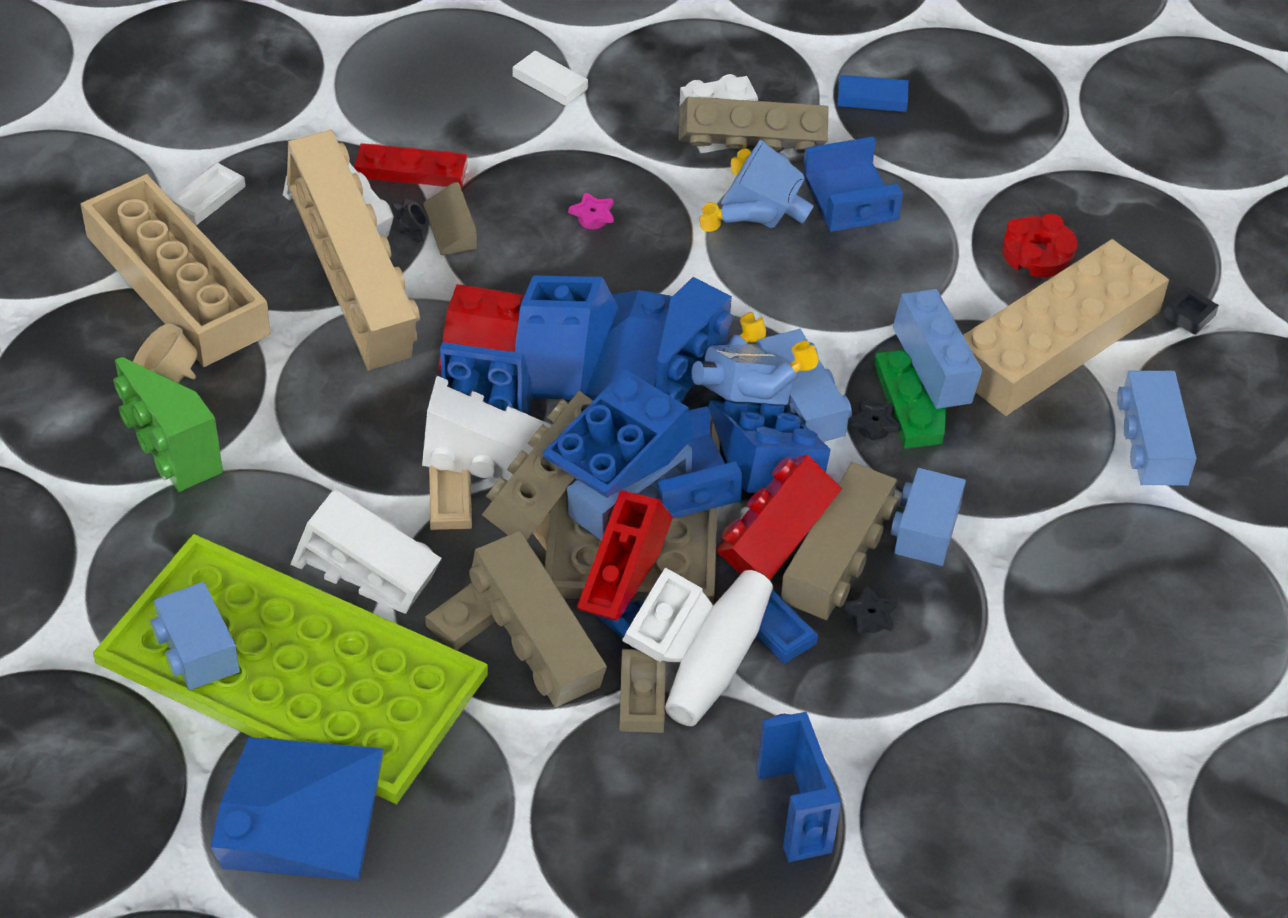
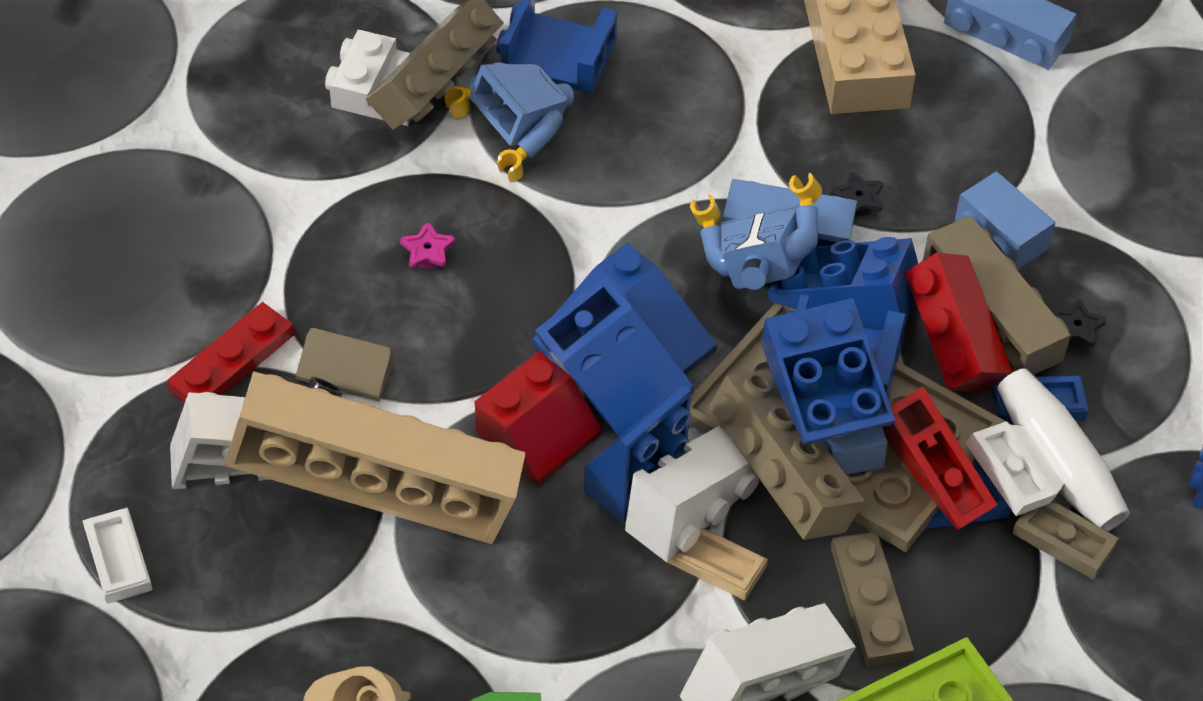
camera: 55 degrees left, 5 degrees up
tan brick [80,174,271,367] -> none
dark tan brick [469,531,607,708] -> none
white tile [513,51,588,106] -> none
blue slope [656,277,733,403] -> none
green wing [874,350,946,449] -> none
medium blue brick [893,289,982,409] -> none

